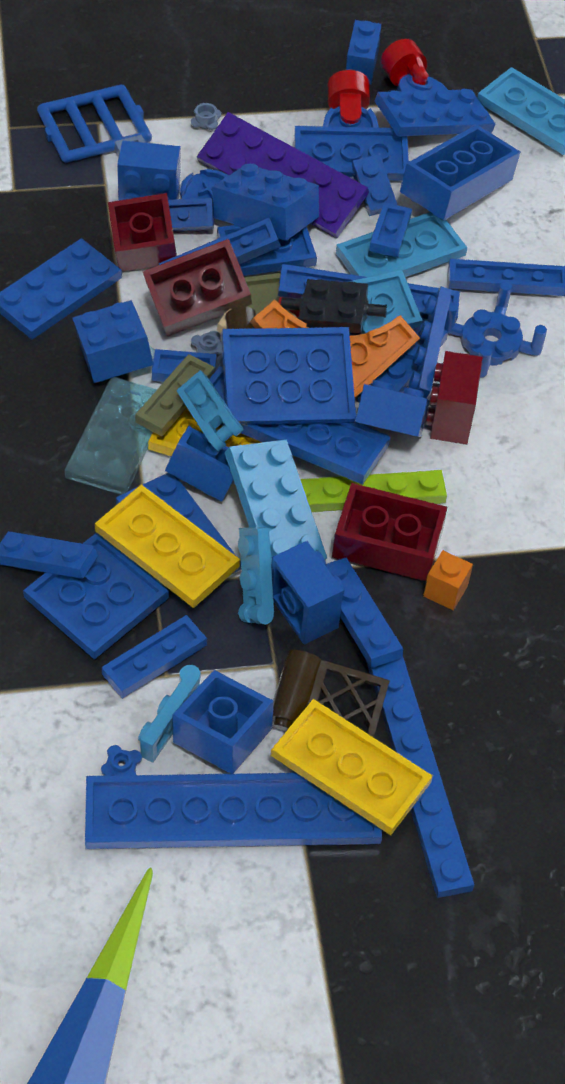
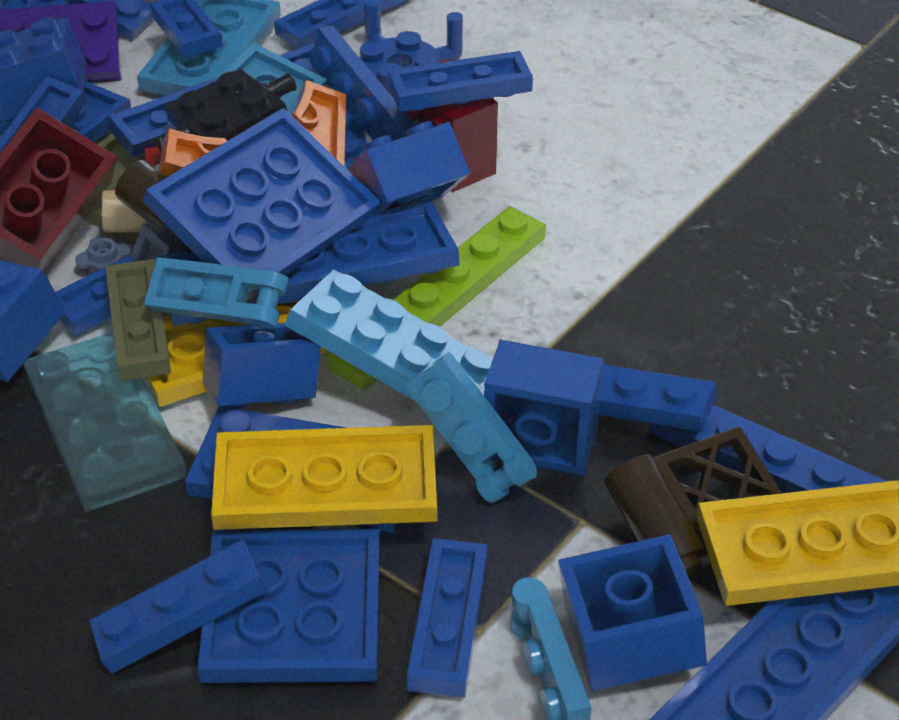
camera: 40 degrees left, 10 degrees down
dark red brick [332,483,448,581] -> none
orange brick [423,550,473,611] -> none
none -> blue plate [388,51,533,112]

